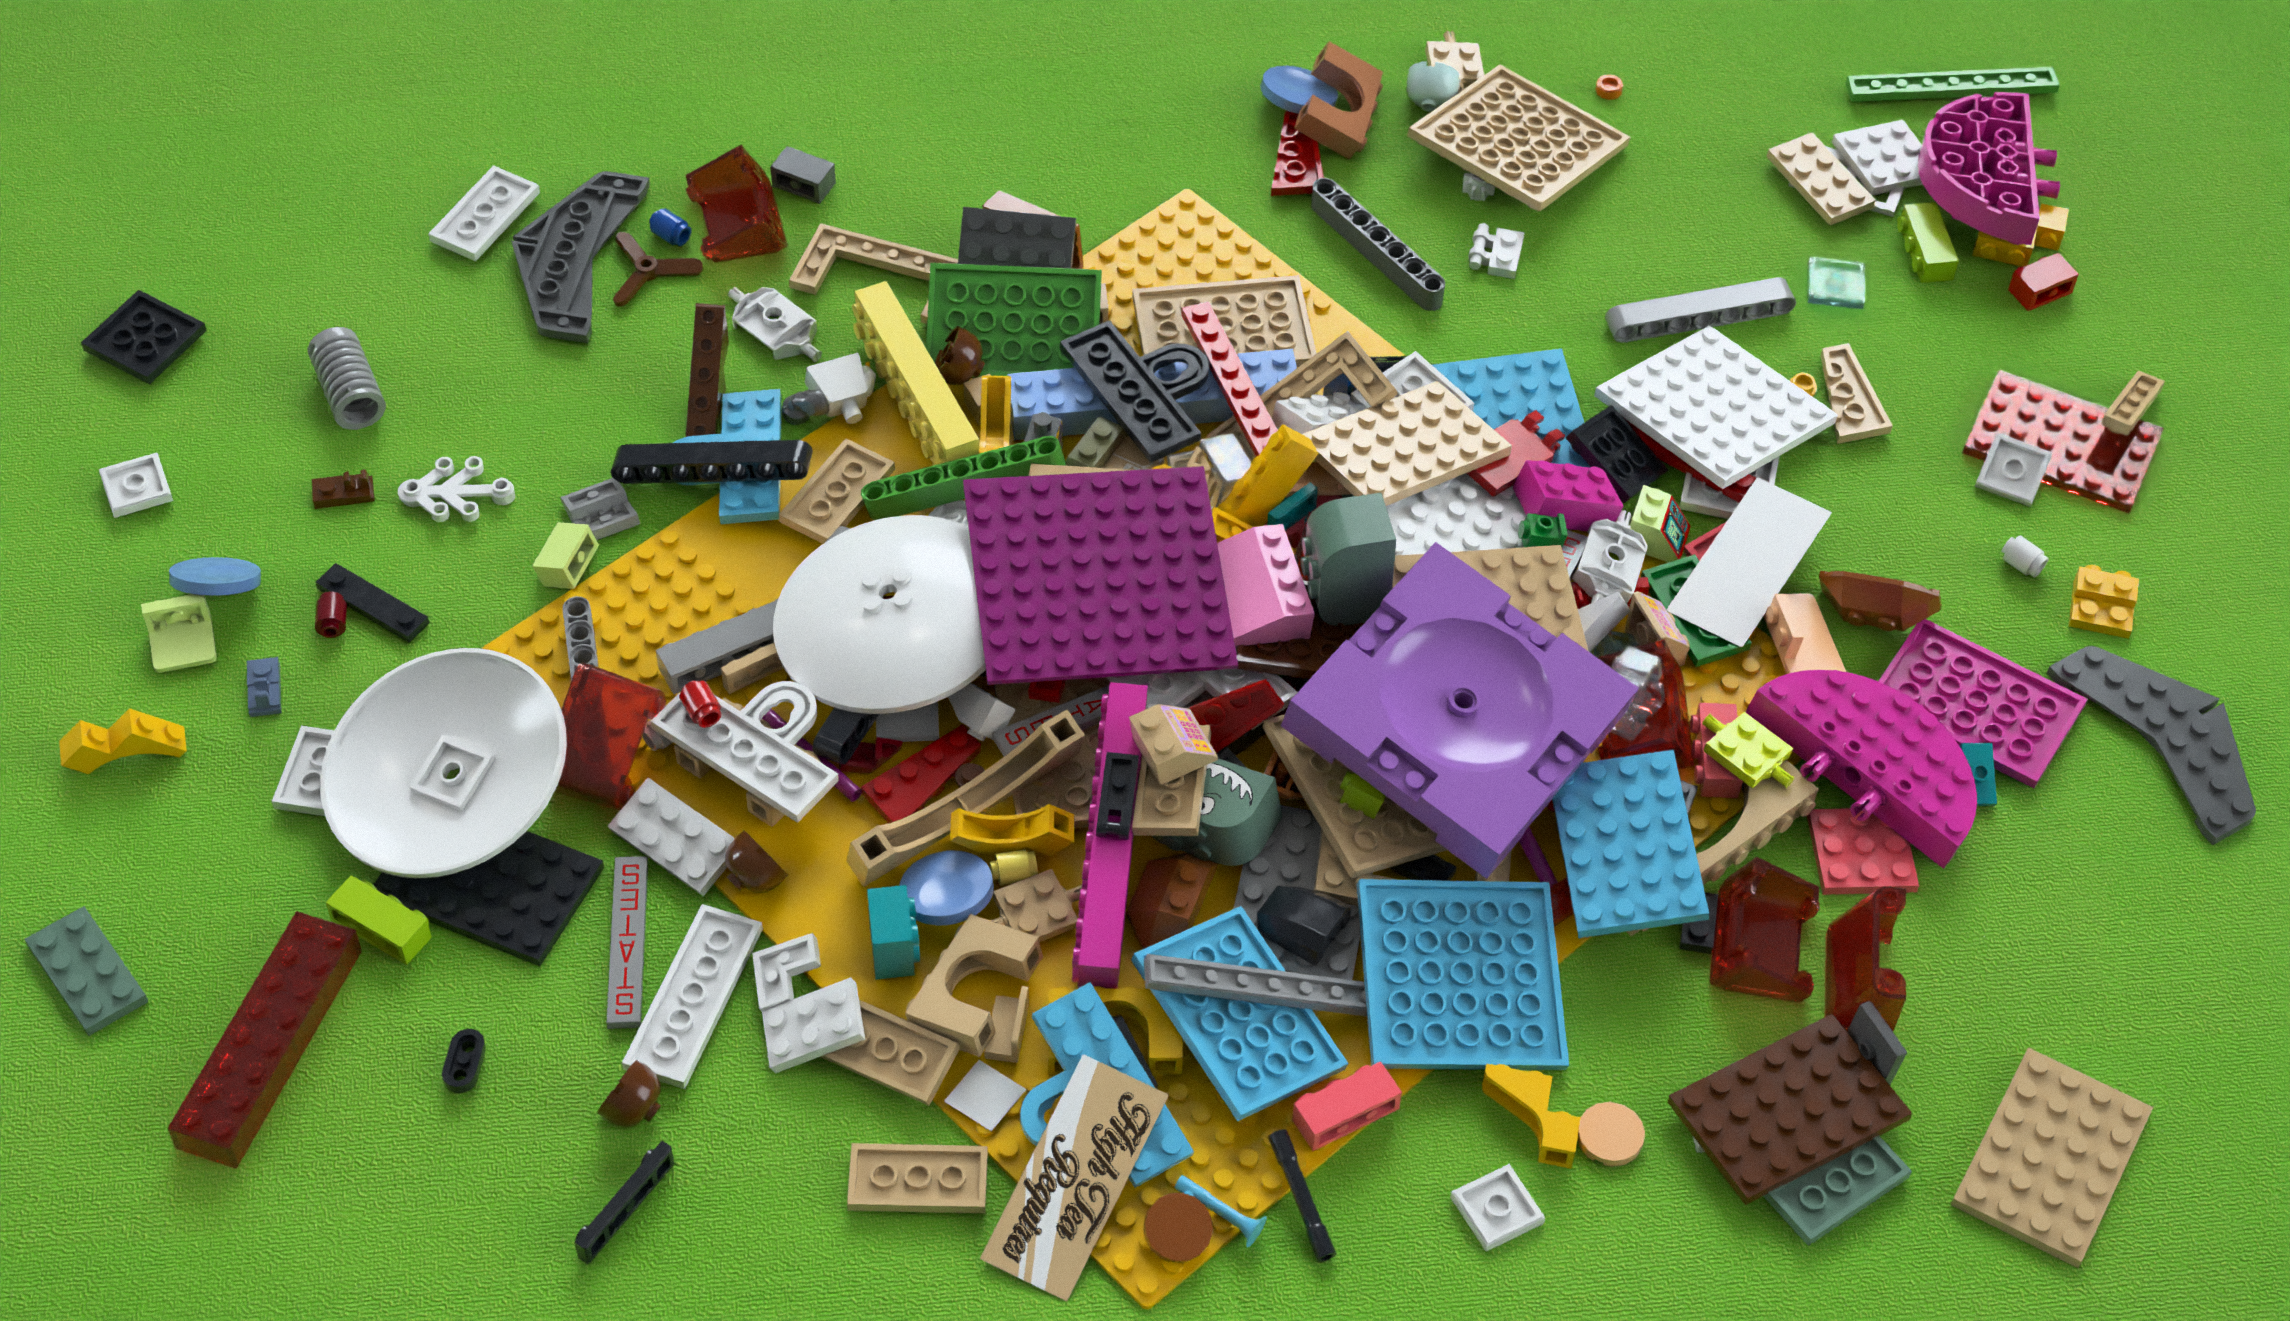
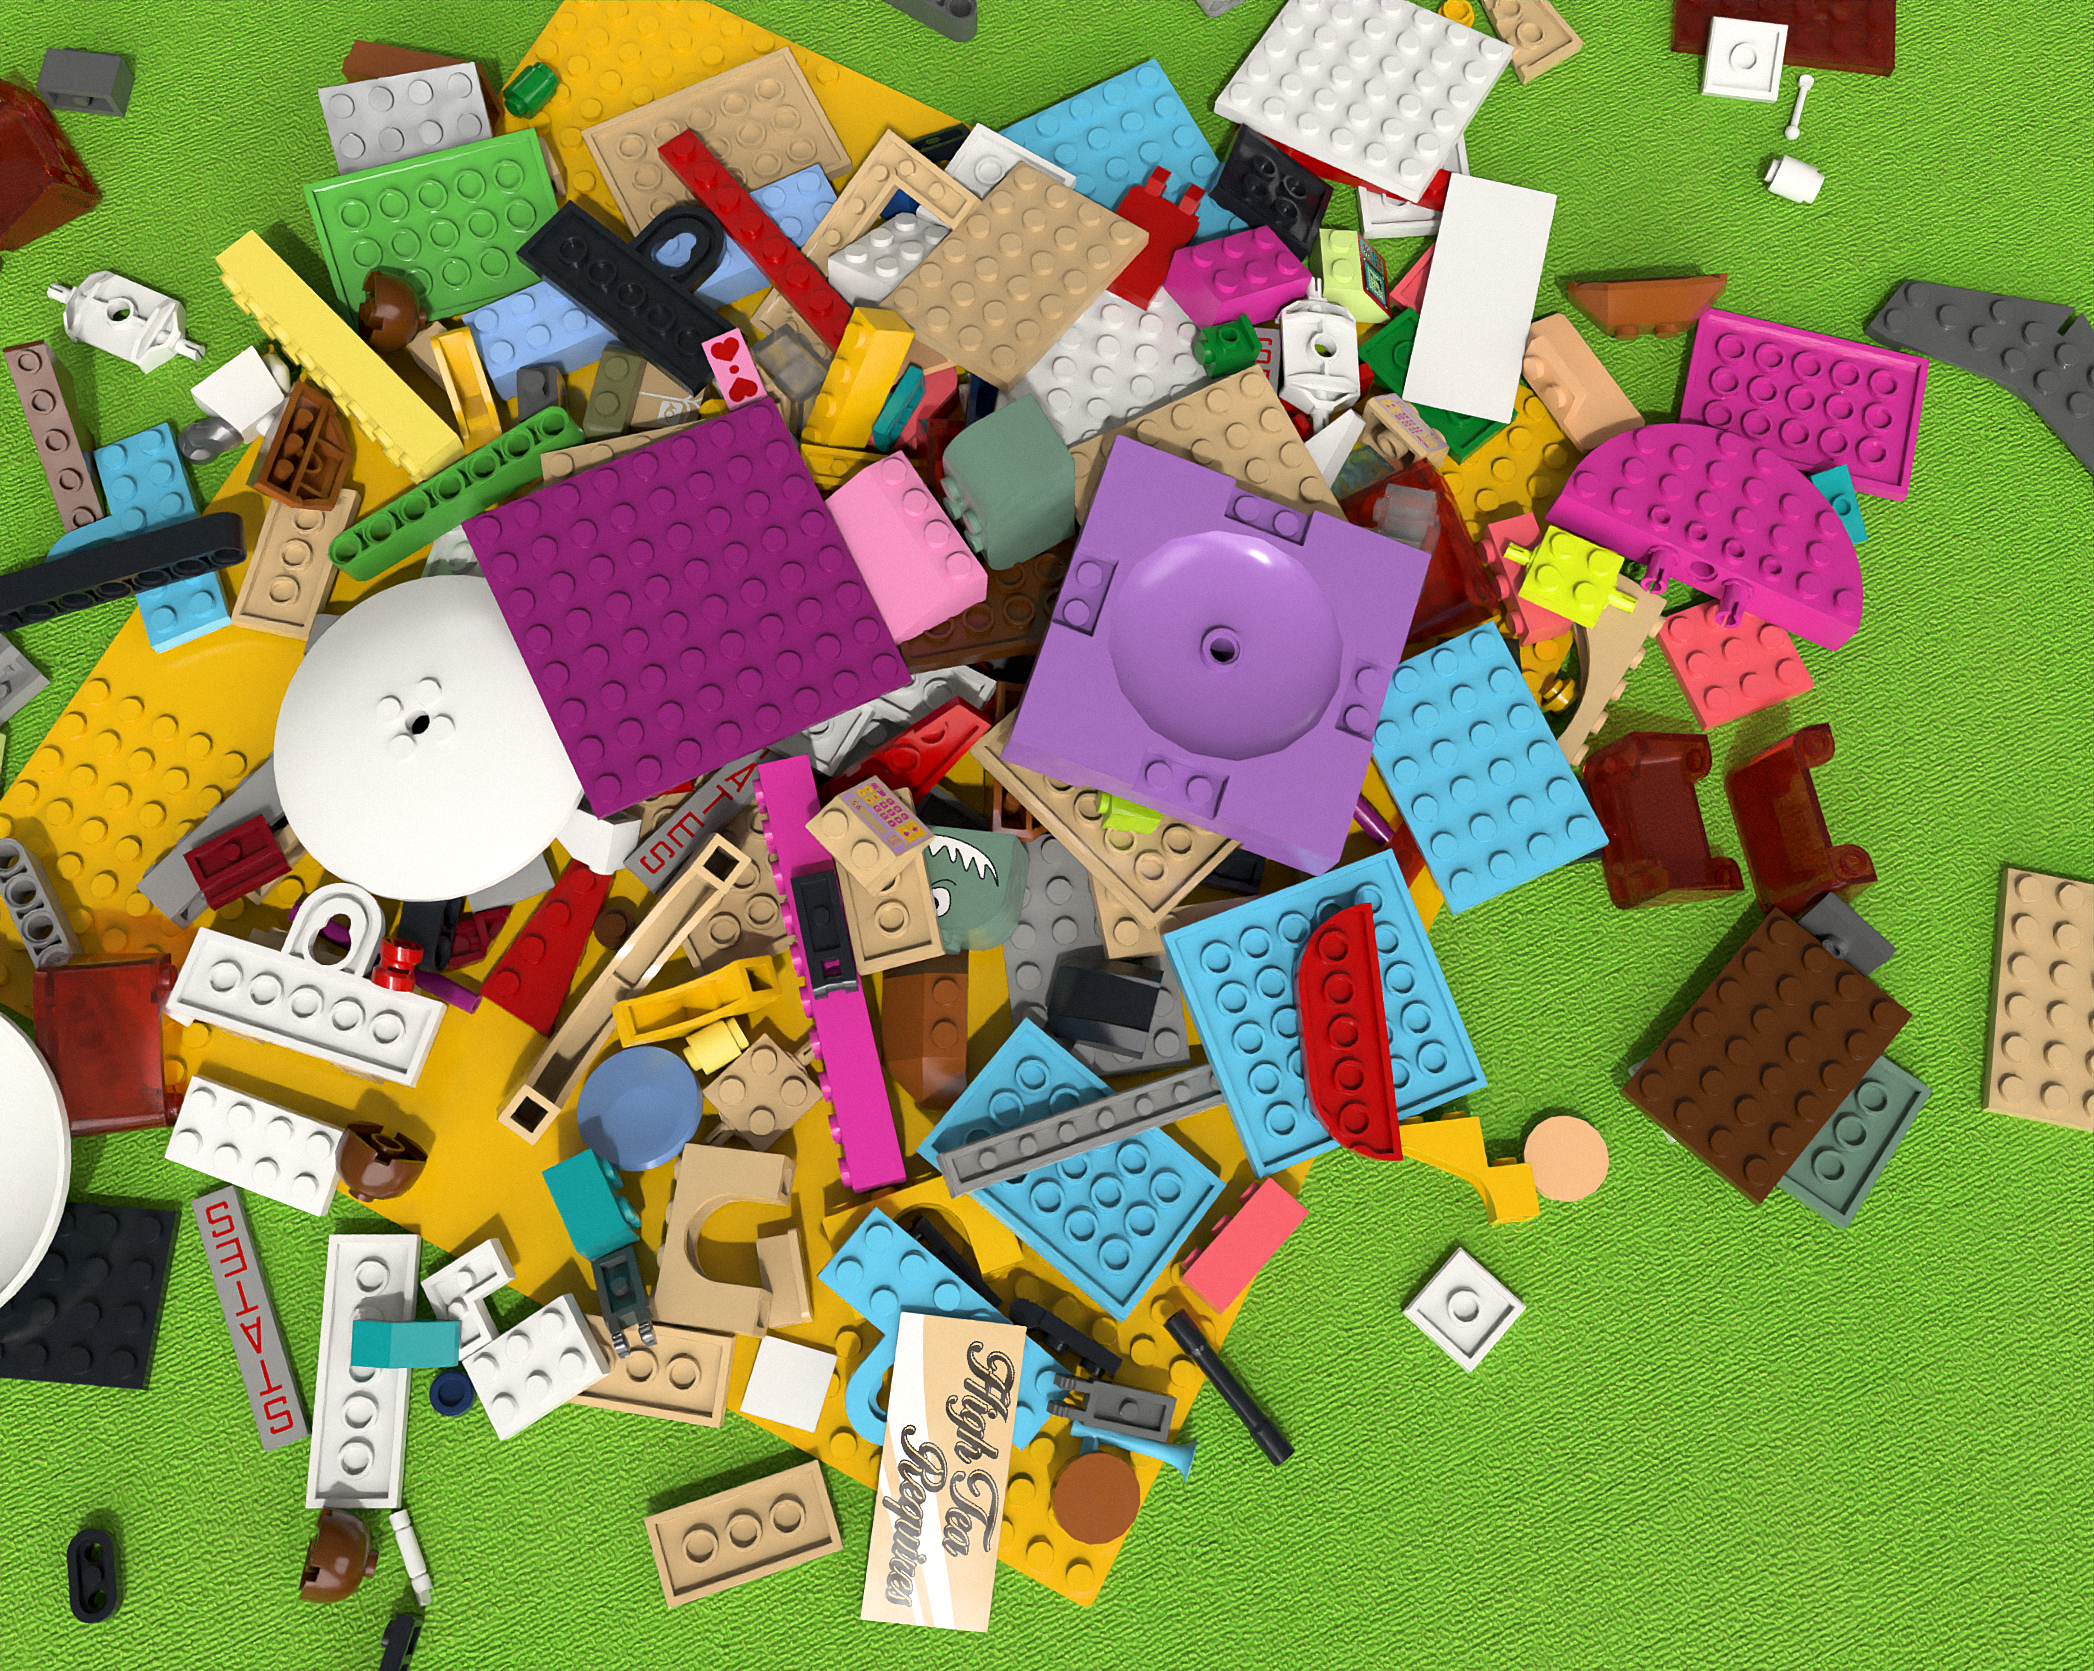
camera: 20 degrees left, 20 degrees up
red brick [679,681,722,728] -> none
tan plate [789,223,958,324] -> none
yellow plate [2069,565,2139,639] -> none
none -> dark red plate [183,814,293,911]
none -> dark orange wedge [245,380,353,512]
none -> teal slope [350,1318,460,1369]
none -> red wheel [370,937,425,992]
none -> white wheel [389,1509,433,1607]
none -> dark blue tile [429,1370,477,1417]
none -> green brick [503,62,559,120]
none -> dark grey hinge [591,1246,657,1359]
none -> bright pink tile [701,327,768,413]
none -> black hinge [1008,1297,1123,1379]
none -> dark grey hinge [1046,1372,1177,1443]
none -> red plate [1294,902,1403,1162]
none -> yellow plate [1542,678,1580,715]
none -> white hinge [1784,74,1814,140]

